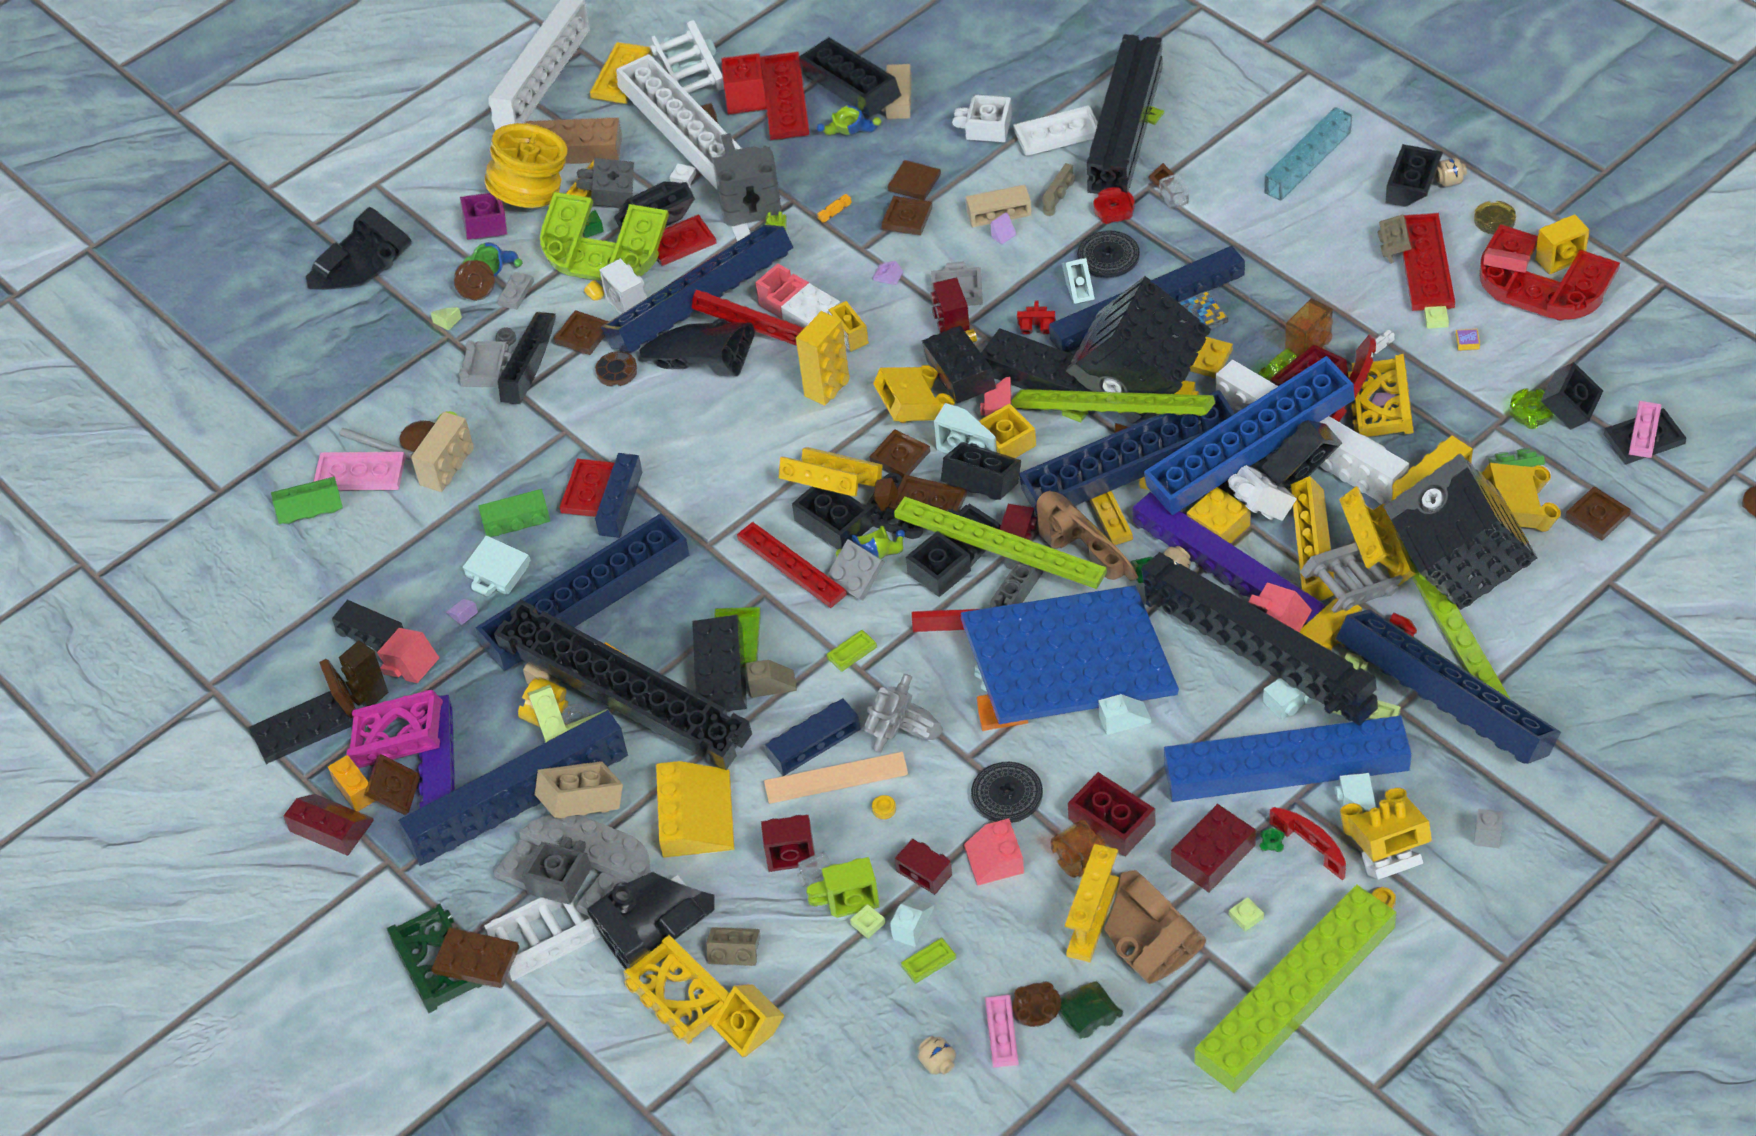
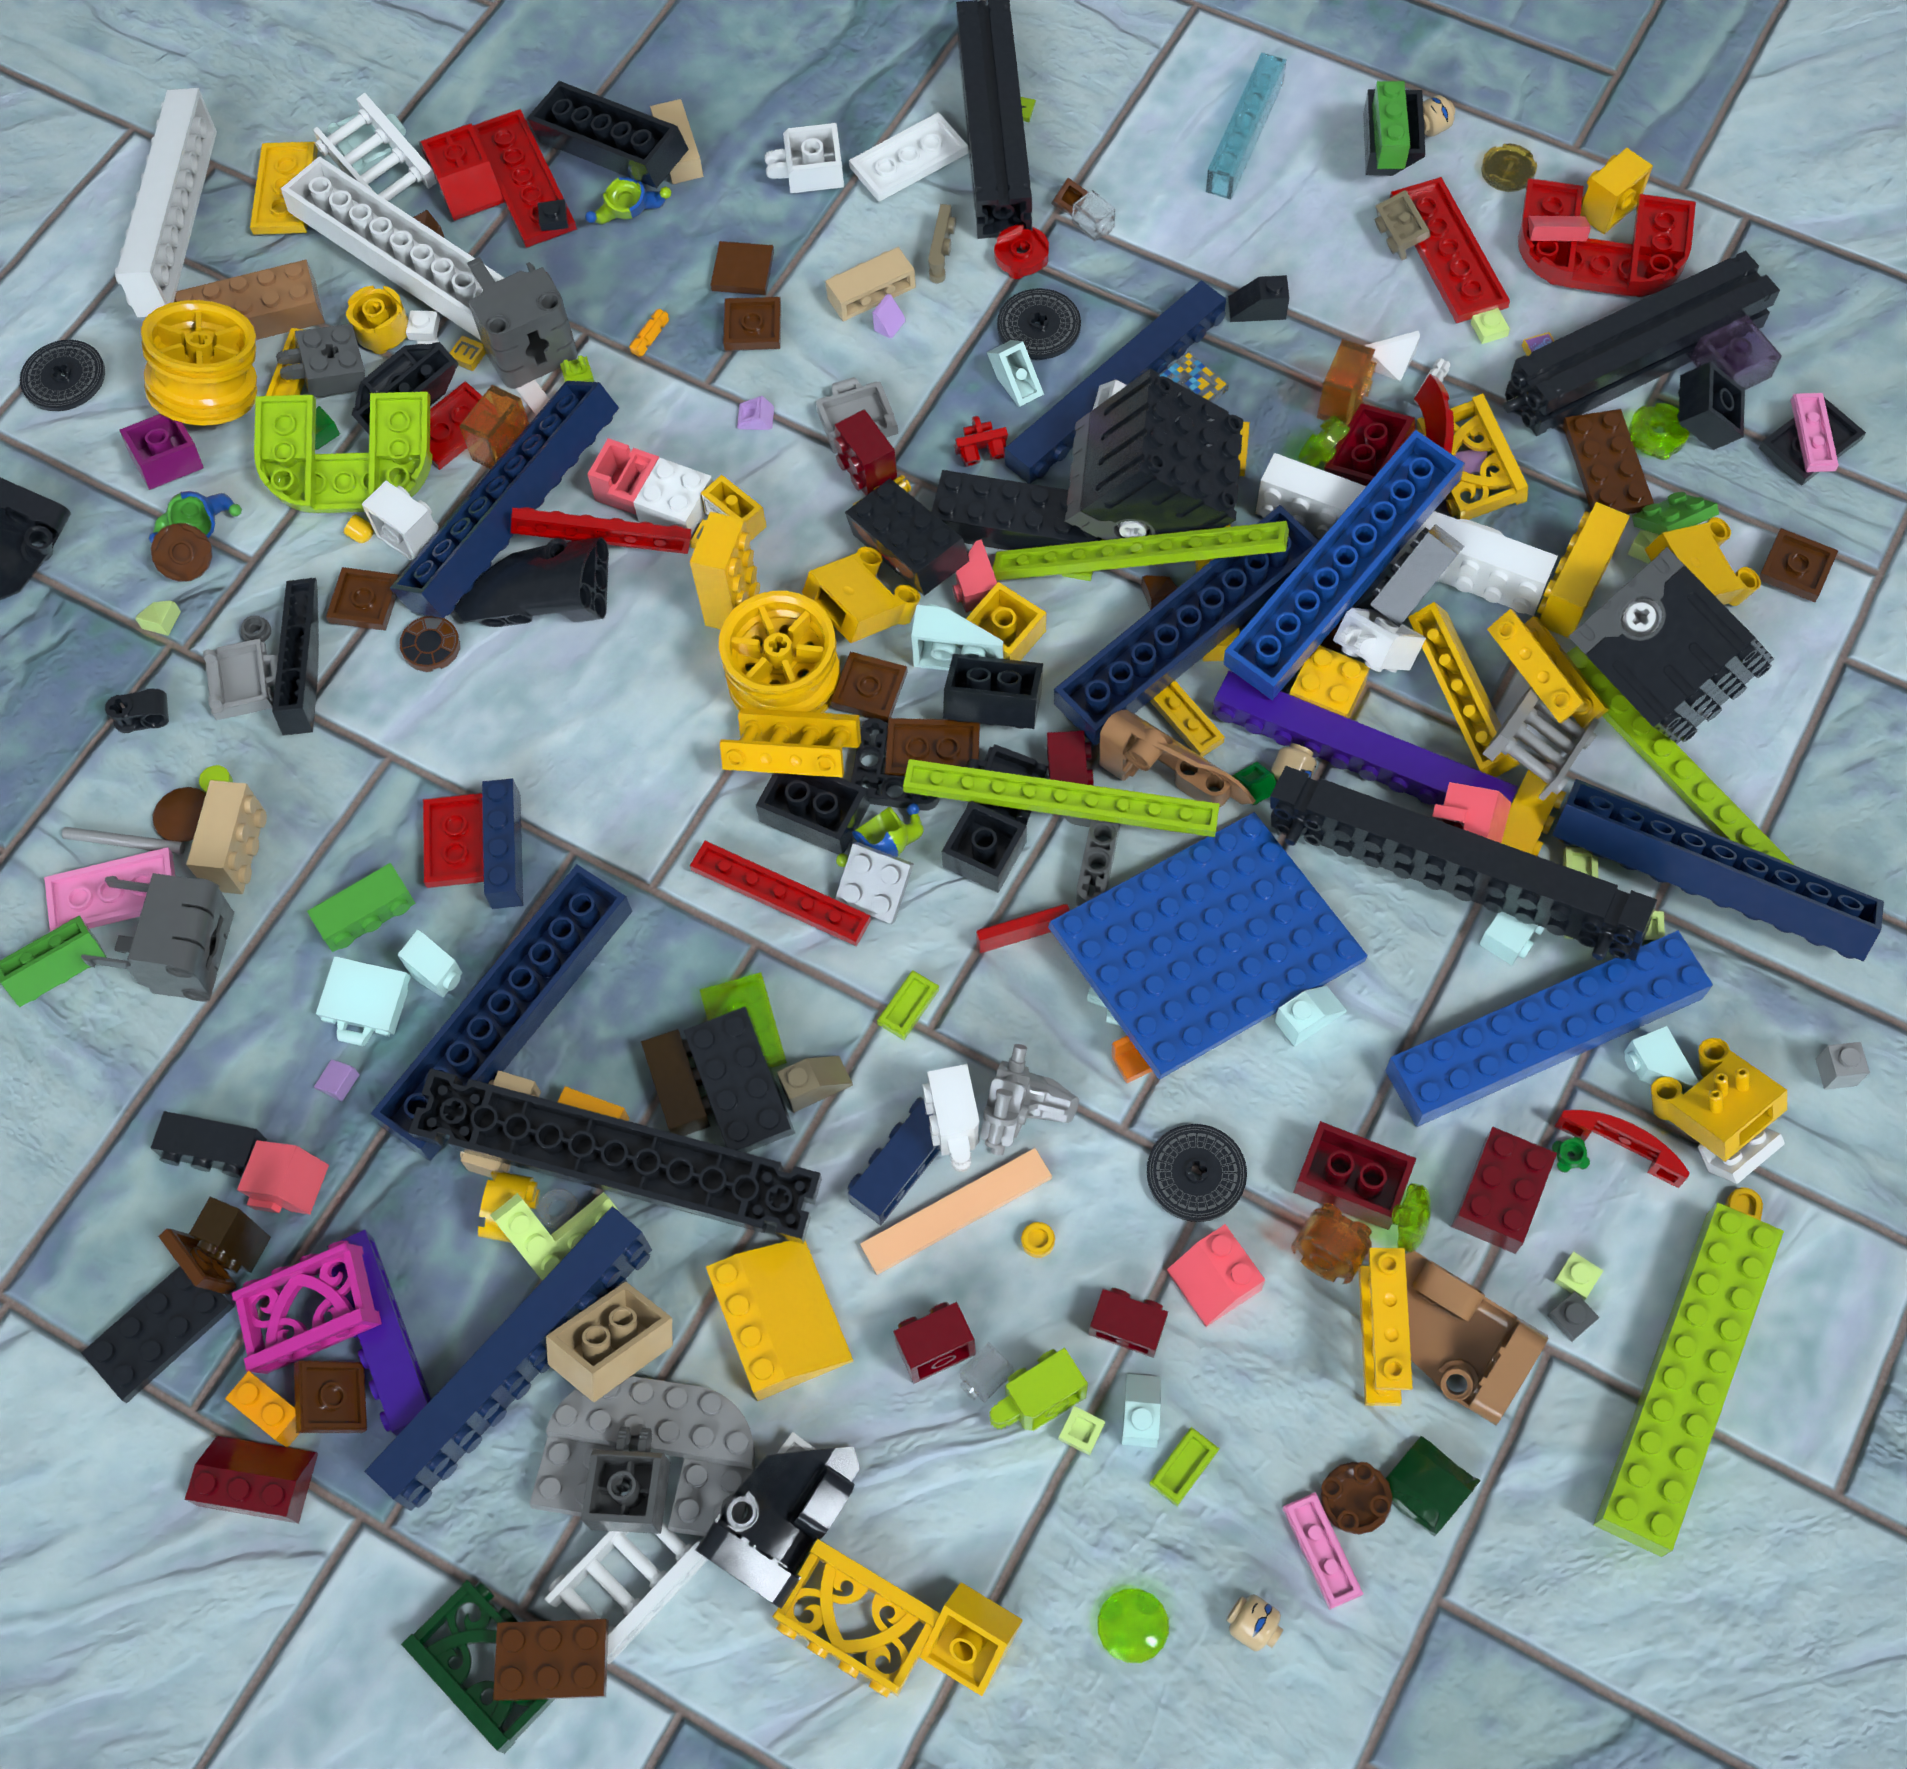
camera: 20 degrees left, 15 degrees up
light grey plate [497,272,534,310] -> none
dark tan bracket [706,927,760,966] -> none
reddish brown slope [874,478,898,511] -> none
red arm [1389,613,1417,637] -> none
none -> black piece [20,340,105,411]
none -> dark grey piece [81,873,234,1002]
none -> black piece [105,688,169,733]
none -> yellow brick [346,286,408,355]
none -> light aqua slope [398,930,462,998]
none -> yellow tile [449,335,486,371]
none -> clear orange brick [459,385,529,469]
none -> black plate [538,199,569,231]
none -> dark brown brick [641,1029,713,1136]
none -> yellow wheel [718,591,841,713]
none -> white hinge [922,1064,980,1172]
none -> clear neon green dish [1098,1589,1169,1663]
none -> black slope [1228,275,1290,322]
none -> white slope [1361,331,1420,382]
none -> bright green brick [1372,81,1410,169]
none -> clear neon green dish [1392,1183,1431,1252]
none -> black brick [1503,250,1780,436]
none -> dark grey plate [1548,1291,1600,1342]
none -> reddish brown plate [1562,409,1654,514]
none -> clear purple brick [1691,315,1782,390]

